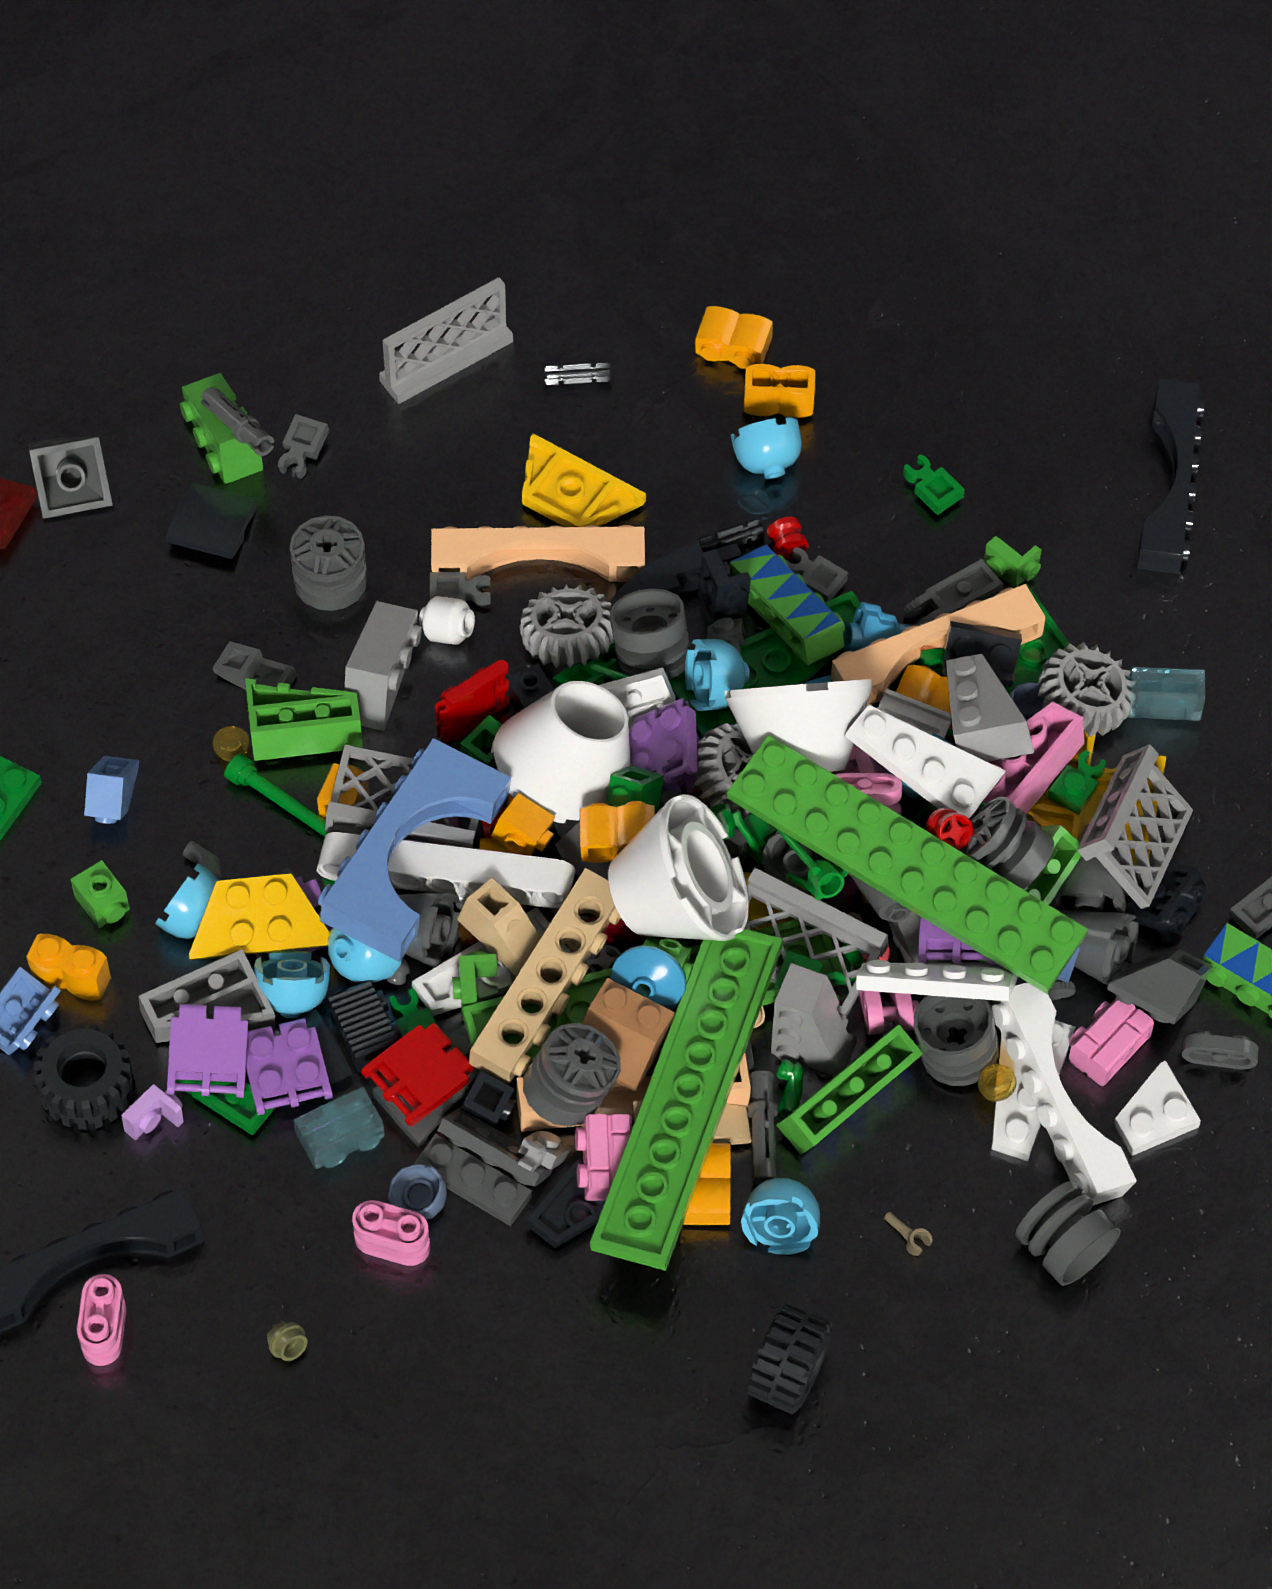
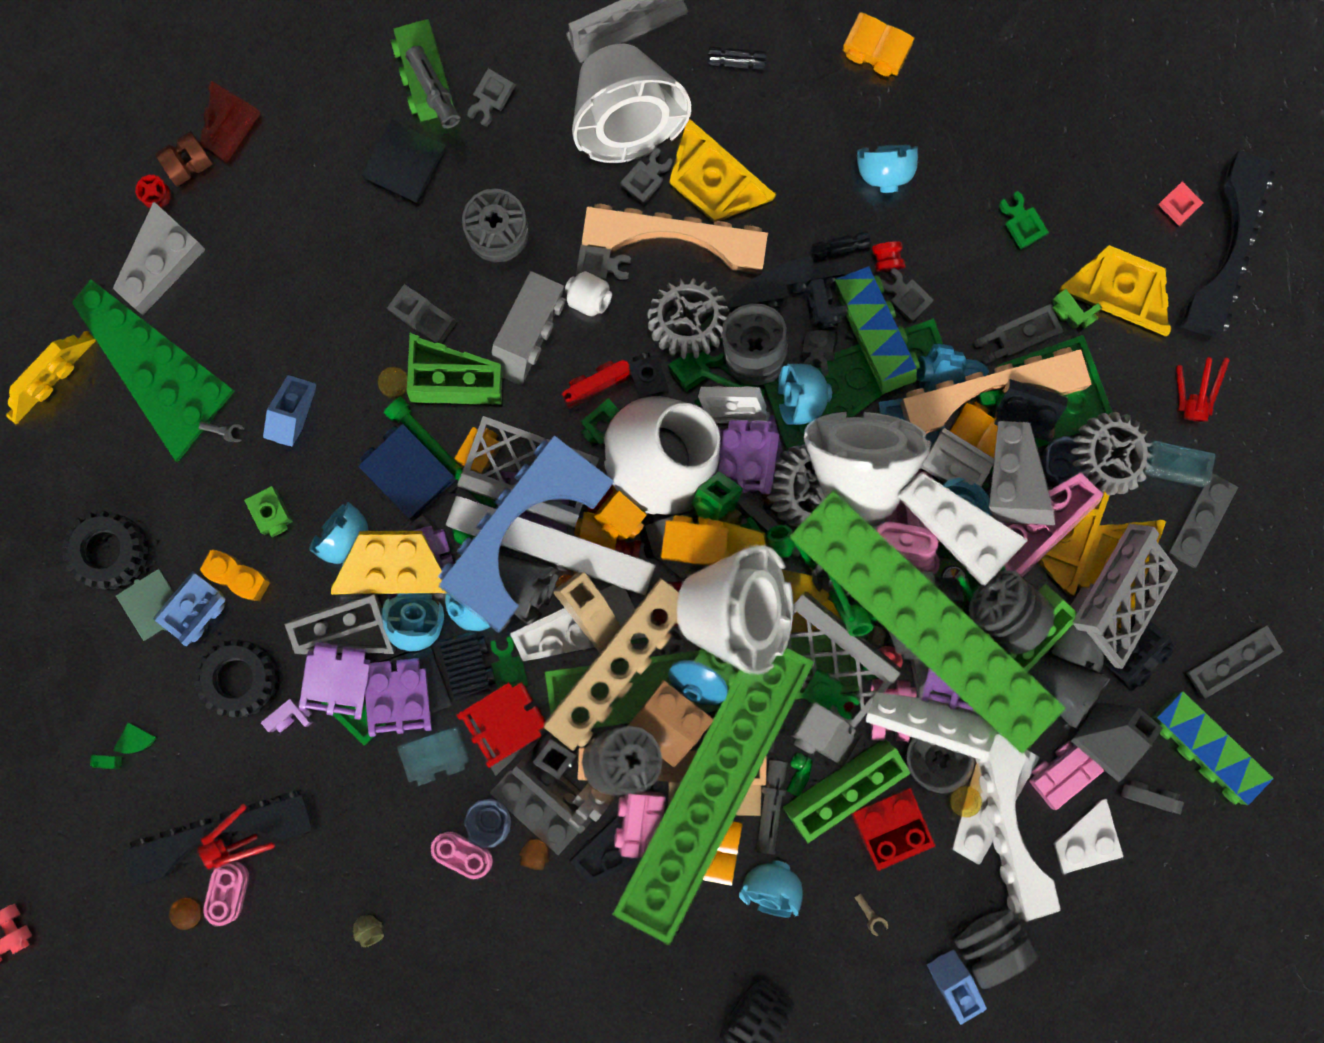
camera: 10 degrees right, 25 degrees up
dark grey slope [28,436,112,519] -> none
dark grey arm [183,841,222,880] -> none
bright green bracket [452,951,497,1013] -> none
light orange brick [744,364,815,418] -> none
red wheel [926,807,973,850] -> none
green plate [1047,750,1106,815] -> none
none -> clear orange plate [169,898,201,930]
none -> red plant [197,804,275,870]
none -> dark grey hand [198,421,244,442]
none -> dark blue brick [358,424,456,520]
none -> clear orange plate [519,839,550,870]
none -> white cone [572,44,691,163]
none -> dark grey plate [621,148,673,205]
none -> red slope [851,787,935,871]
none -> medium blue slope [927,949,987,1025]
none -> yellow wing [1058,245,1171,337]
none -> coral plate [1158,182,1203,226]
none -> dark grey plate [1167,473,1238,568]
none -> red plant [1176,357,1229,422]

